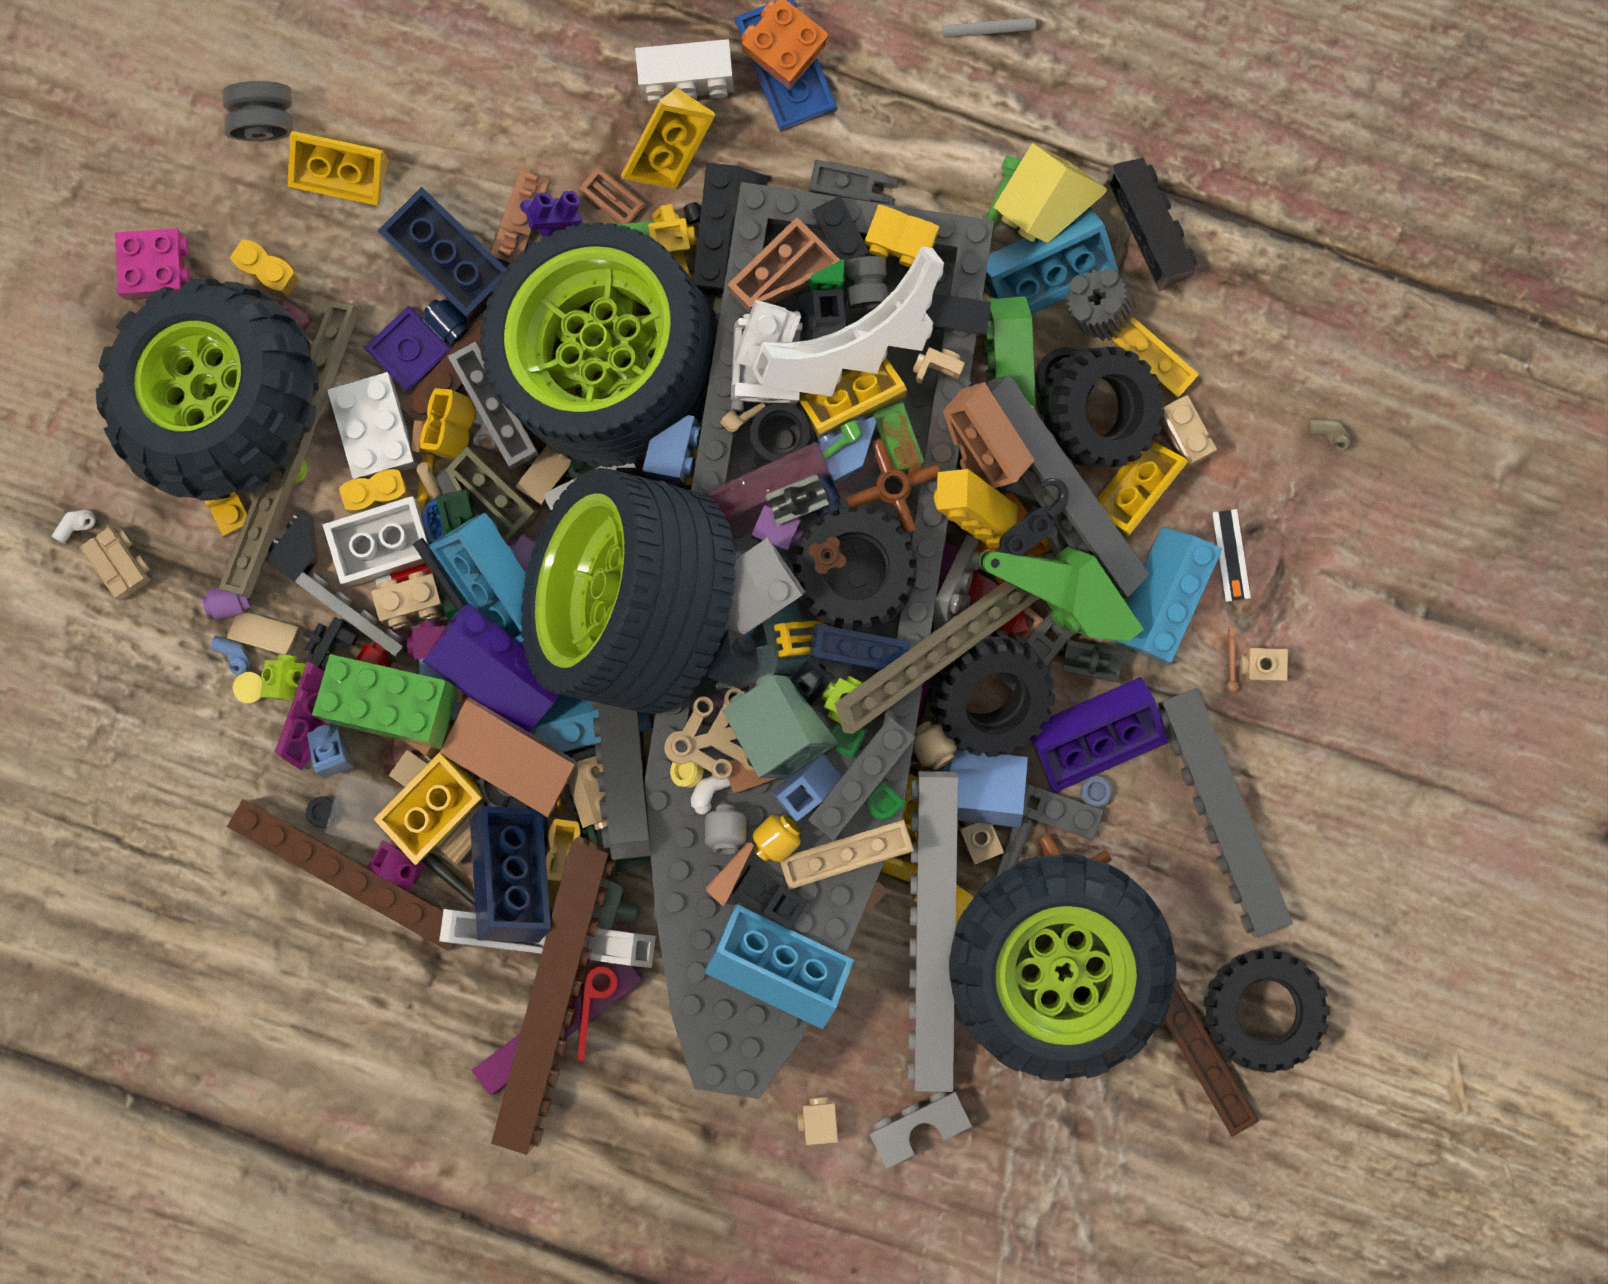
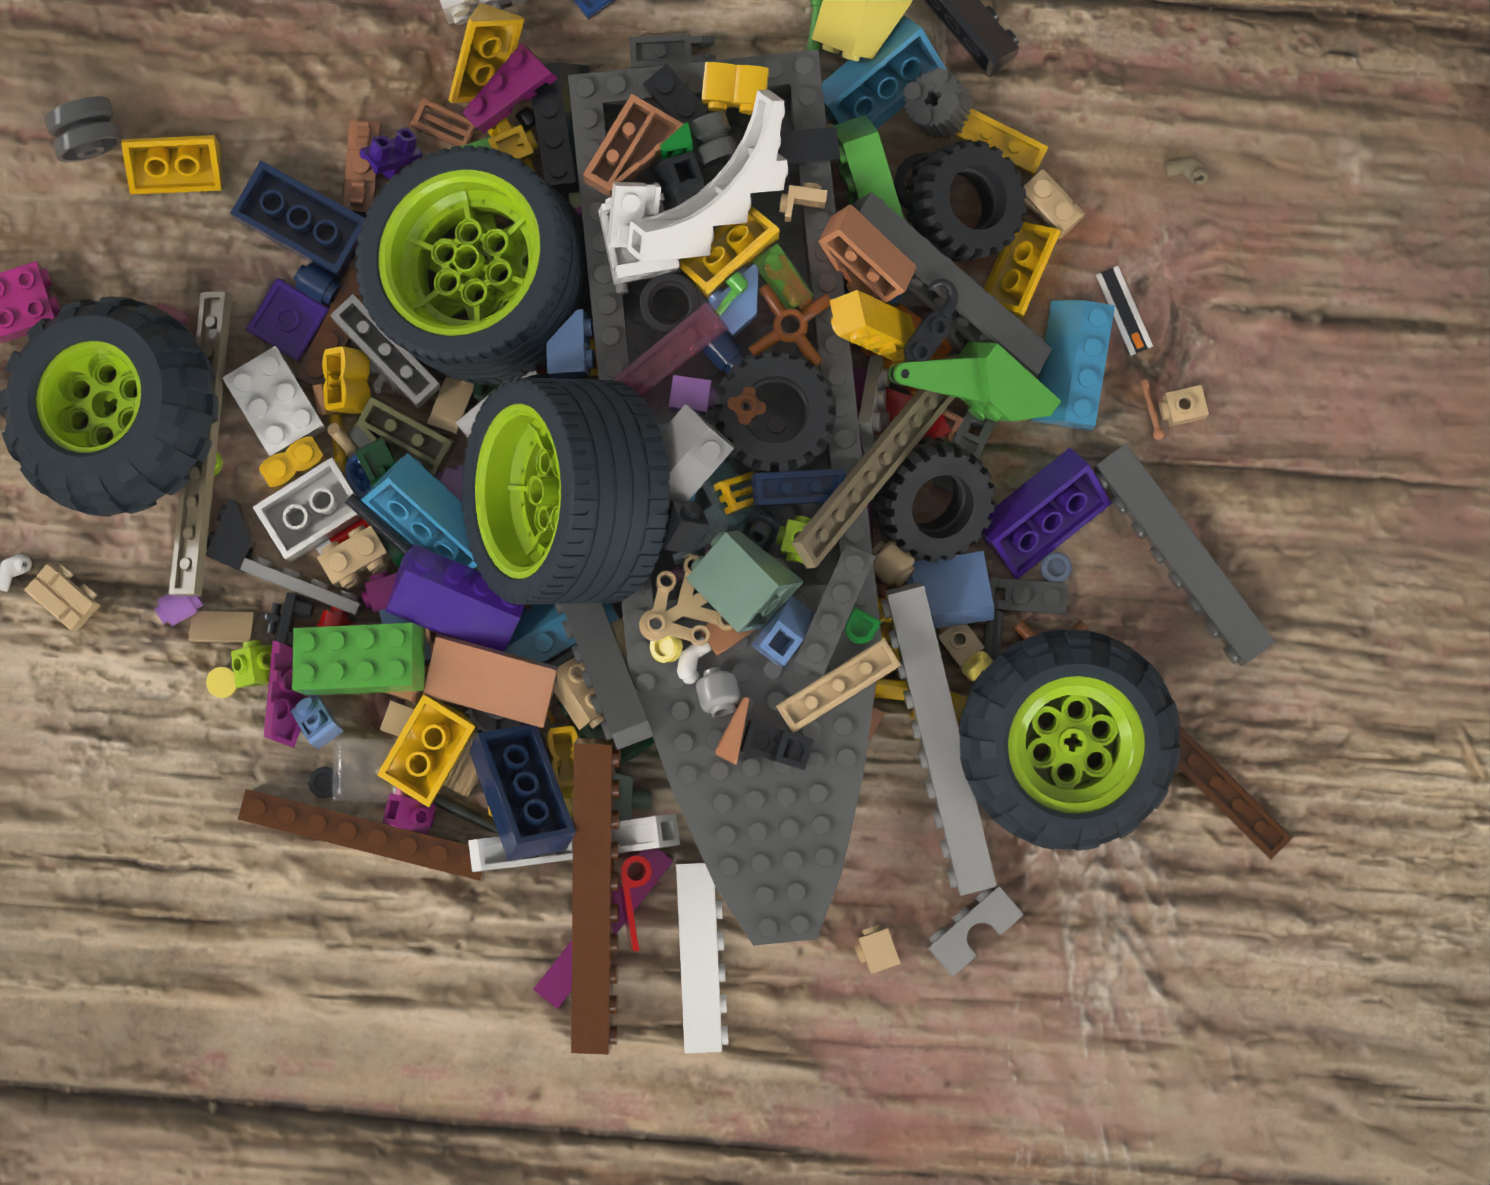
camera: 20 degrees left, 0 degrees up
yellow bracket [204,491,248,537] -> none
medium blue arm [211,636,250,675] -> none
yellow brick [230,239,300,298] -> none
dark azure slope [704,904,854,1029] -> none
tan hand [720,403,765,432] -> none
yellow head [753,814,802,862] -> none
pearl dark grey hips [765,473,832,525] -> none
green tile [830,723,867,760] -> none
pearl dark grey hips [1062,640,1124,683] -> none
black tyre [1203,950,1330,1073] -> none
none -> magenta wing [462,43,558,133]
none -> white brick [676,863,728,1053]
none -> light yellow tile [962,651,993,681]

